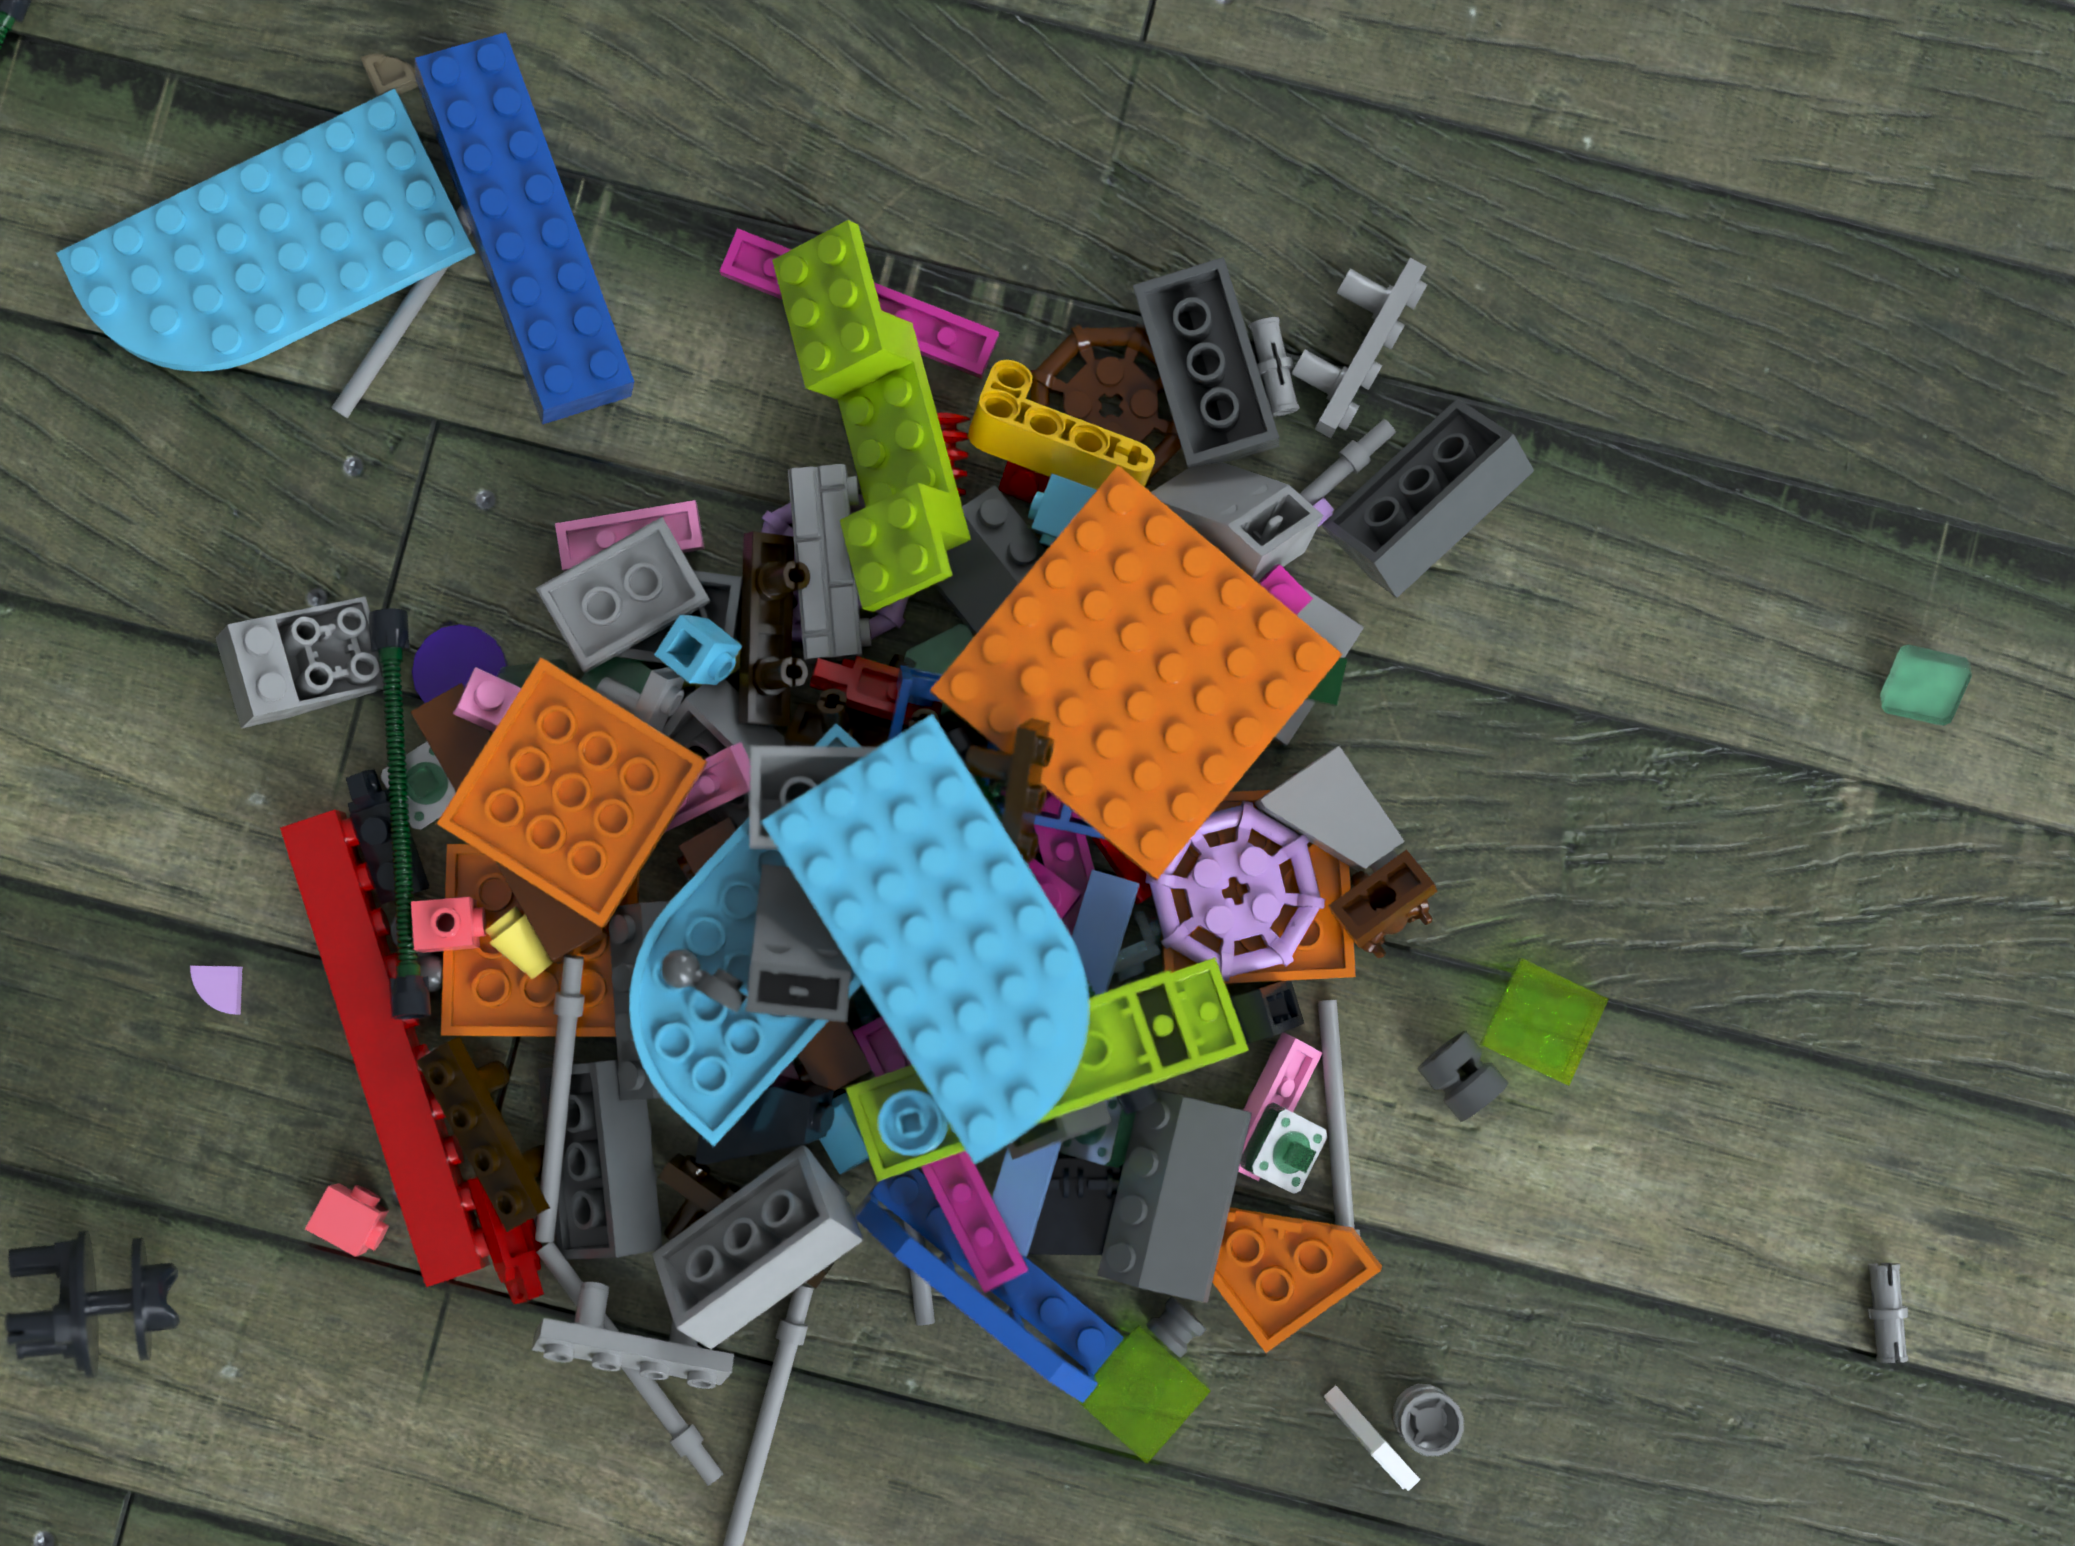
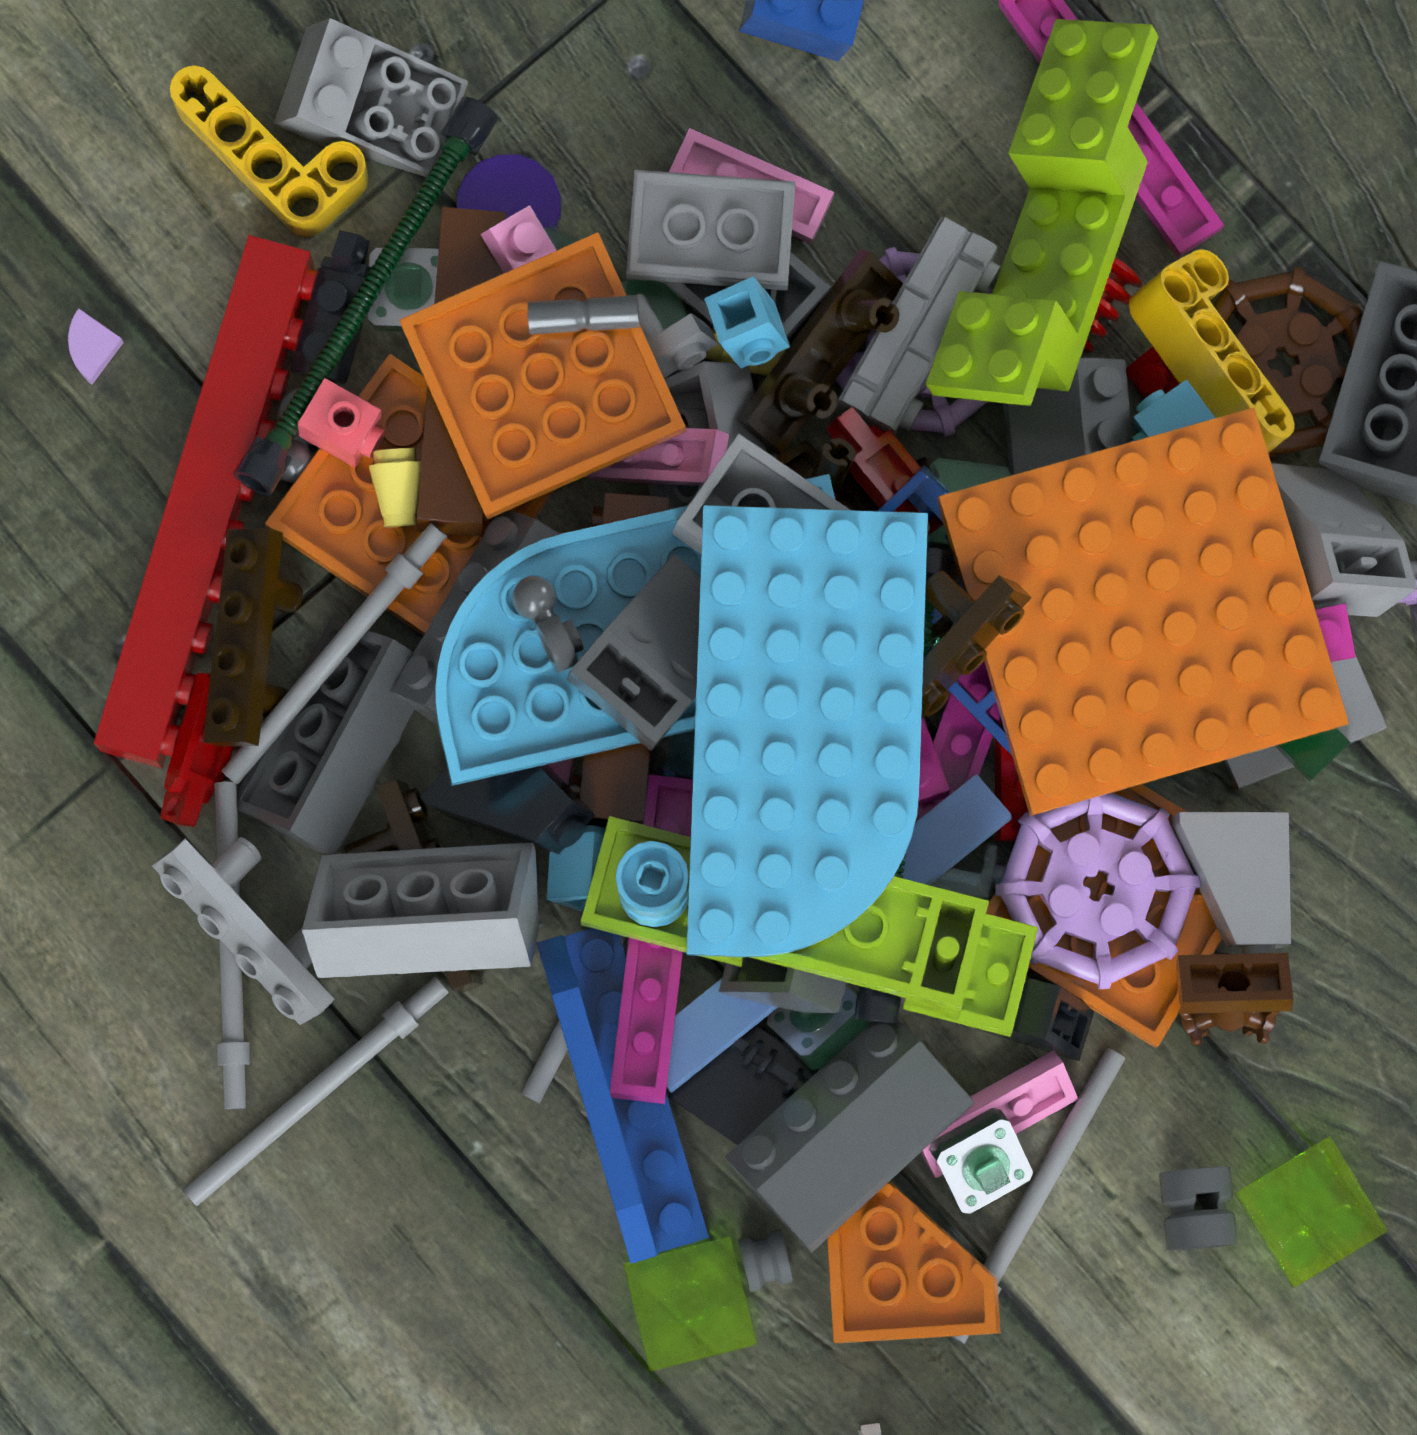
camera: 35 degrees right, 5 degrees down
coral brick [305,1183,389,1257] -> none
none -> yellow beam [170,65,369,237]
none -> dark grey piece [528,295,639,334]

